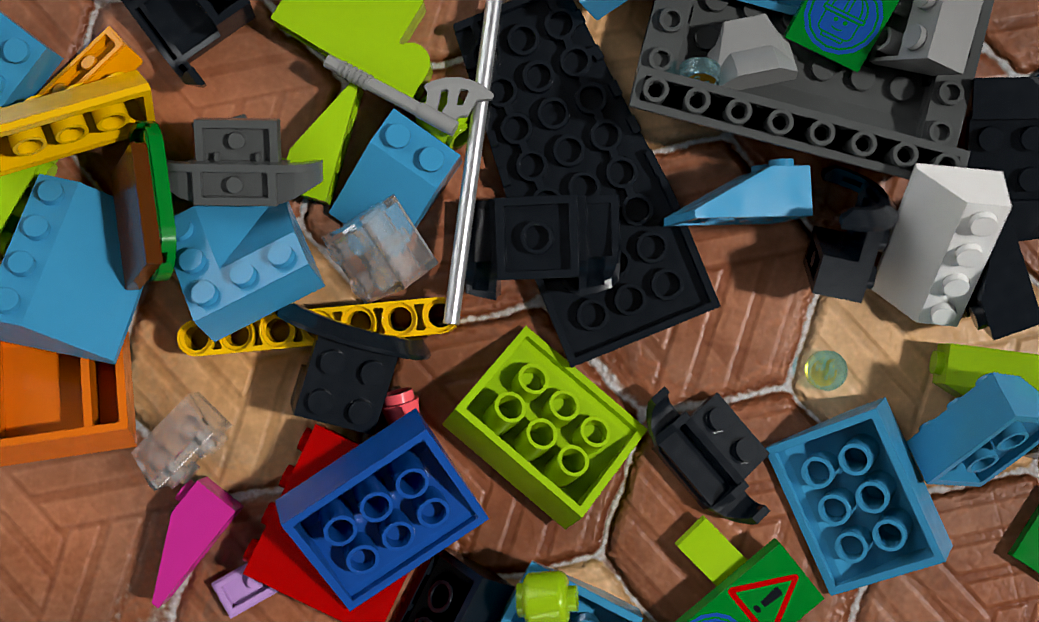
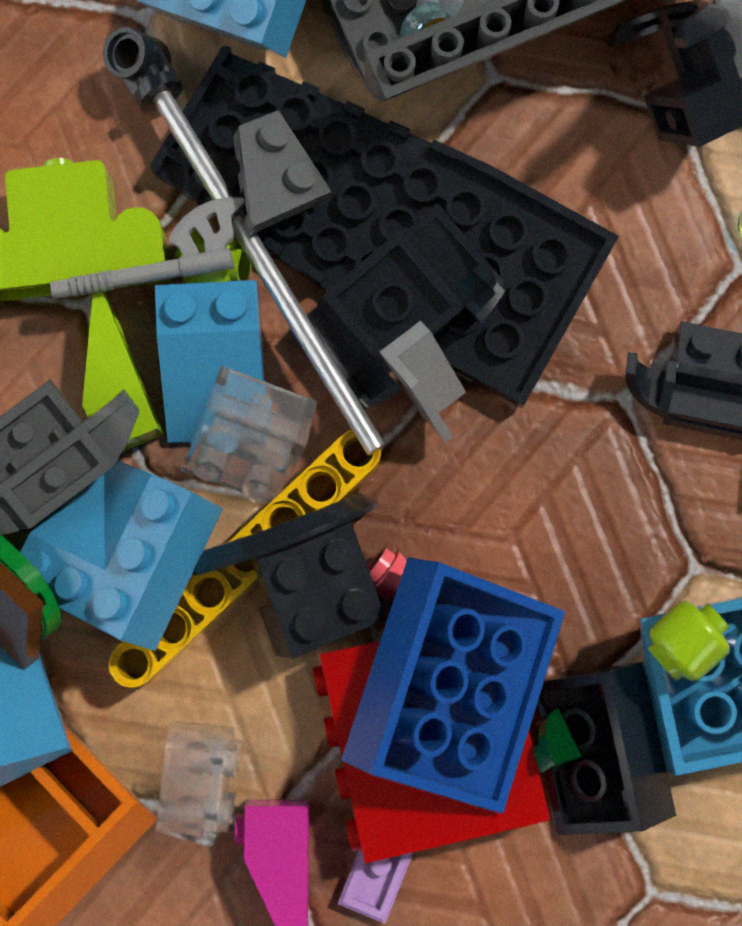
camera: 45 degrees left, 5 degrees down
lime slope [442,326,648,530] -> none
dark azure slope [664,158,813,227] -> none
none -> dark grey wing [233,110,332,235]
none -> light grey panel [380,321,466,443]
none -> dark green tile [533,709,581,772]

